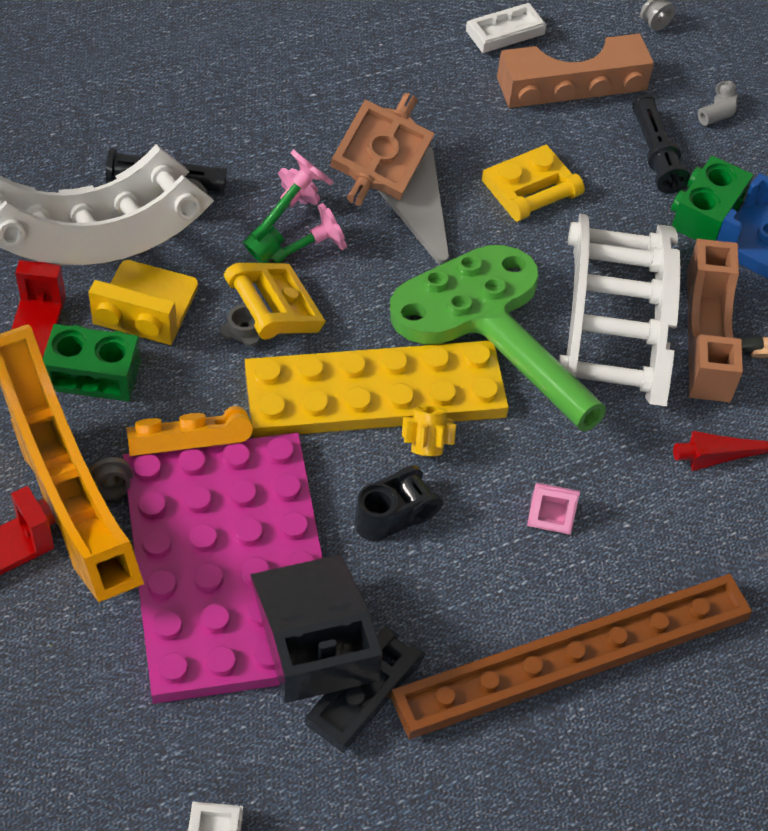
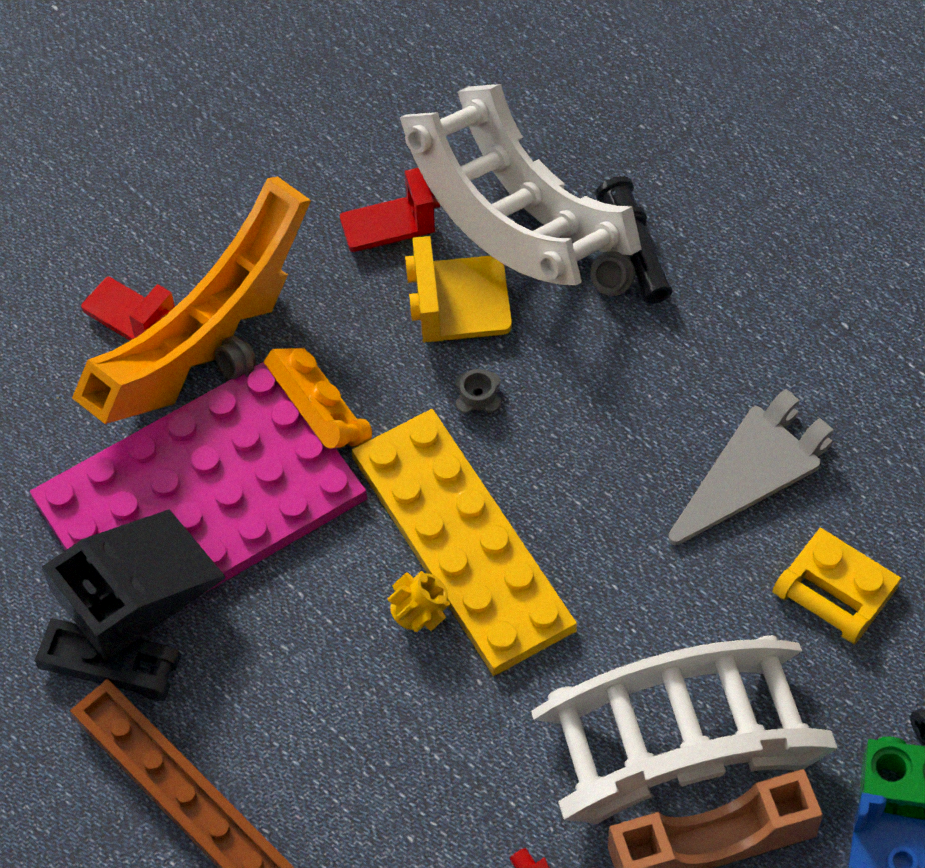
camera: 75 degrees right, 5 degrees up
green brick [43,324,141,402] -> none
yellow plate [224,263,326,340] -> none
plant [242,149,347,263] -> none
nougat plate [330,93,435,206] -> none
black piece [354,465,443,541] -> none
bright green piece [390,245,606,431] -> none
bright pink slope [527,482,580,535] -> none

